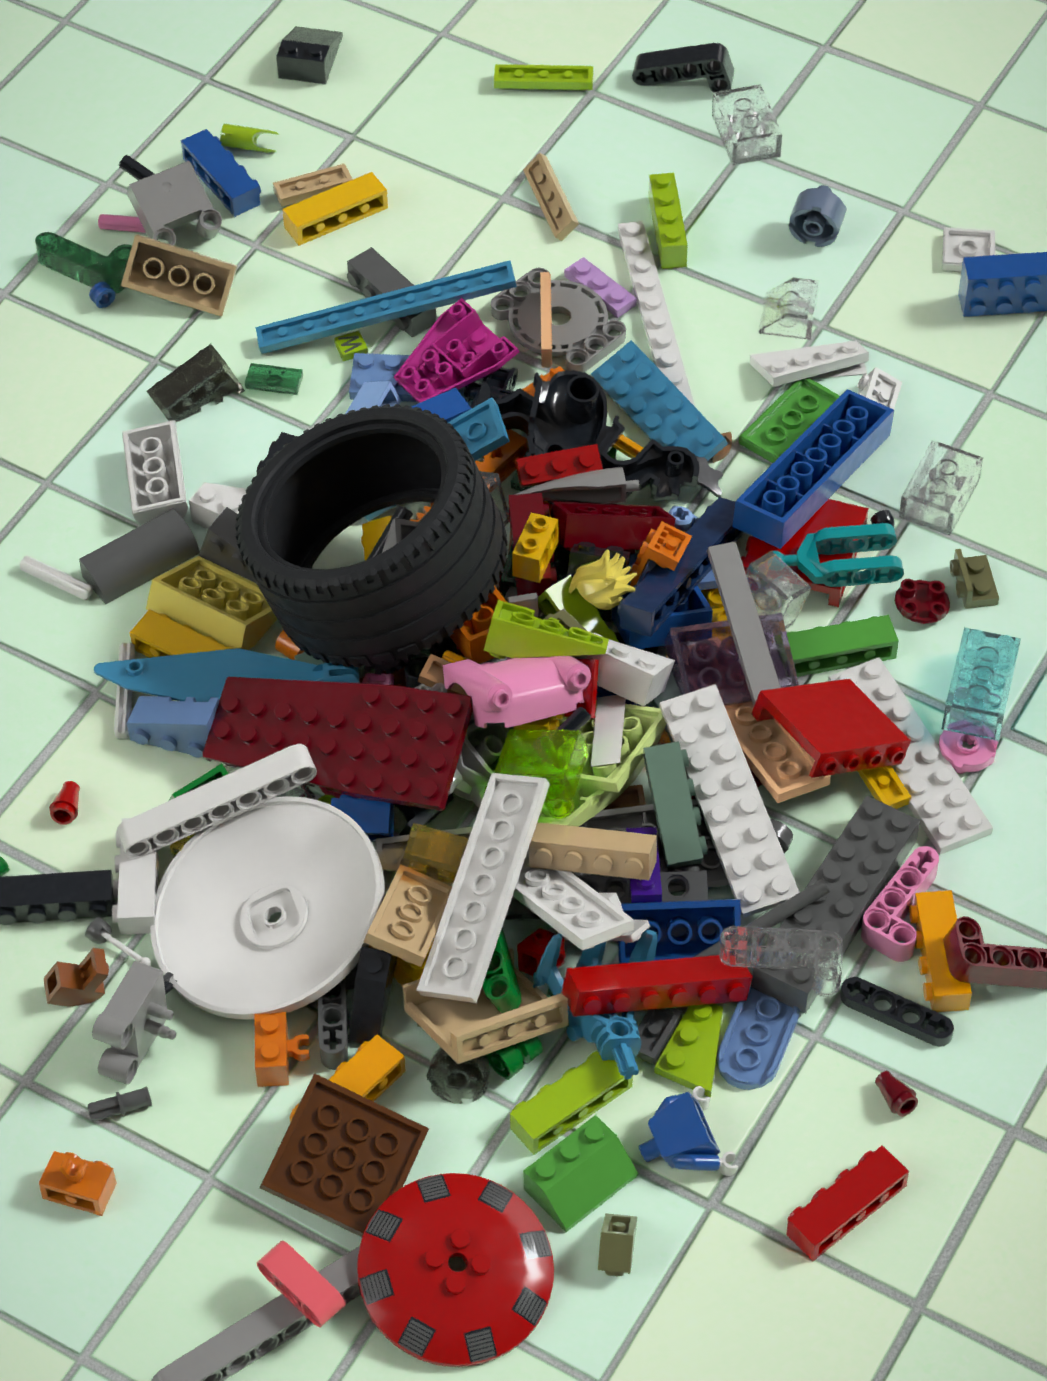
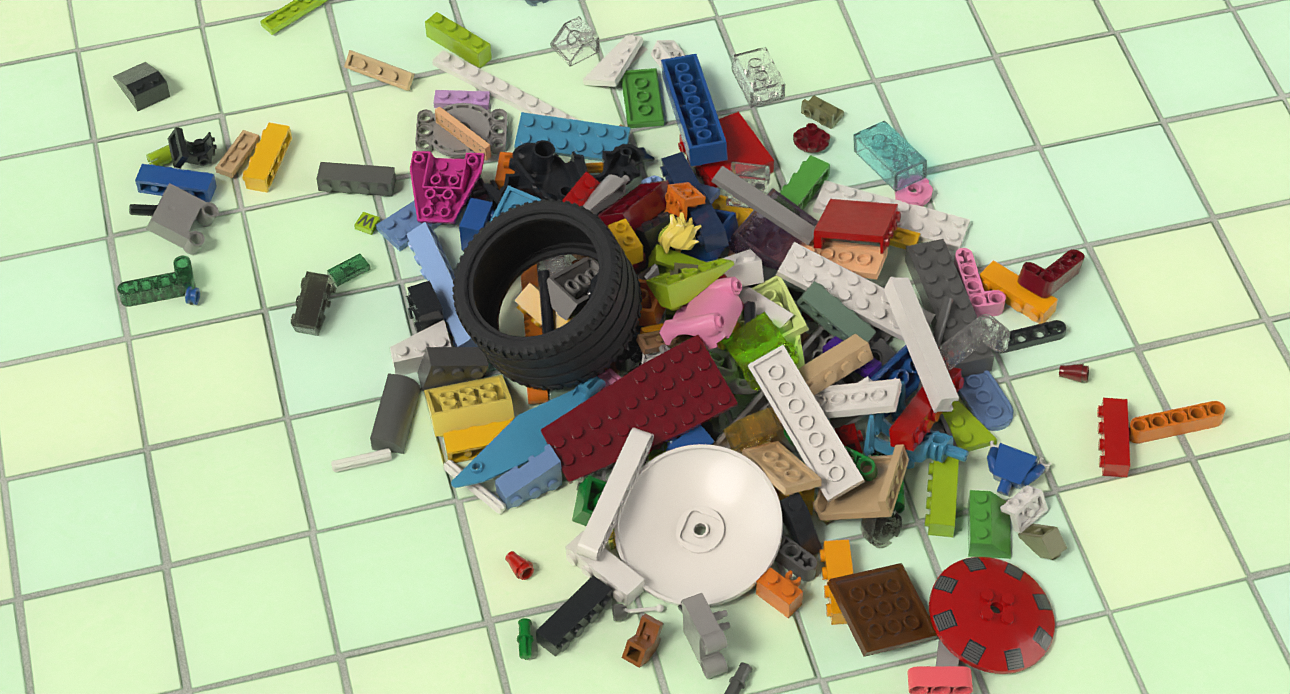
camera: 45 degrees left, 0 degrees up
bright pink axle [98,214,174,233] -> none
tan slope [121,234,238,317] -> none
white brick [122,420,188,525] -> none
dark azure plate [255,260,517,354] -> none
teal piece [764,523,904,587] -> none
black hinge [870,510,895,527] -> none
none -> black tile [167,127,217,169]
none -> white tile [884,277,959,413]
none -> white bracket [1000,485,1048,534]
none -> orange beam [1129,401,1226,444]

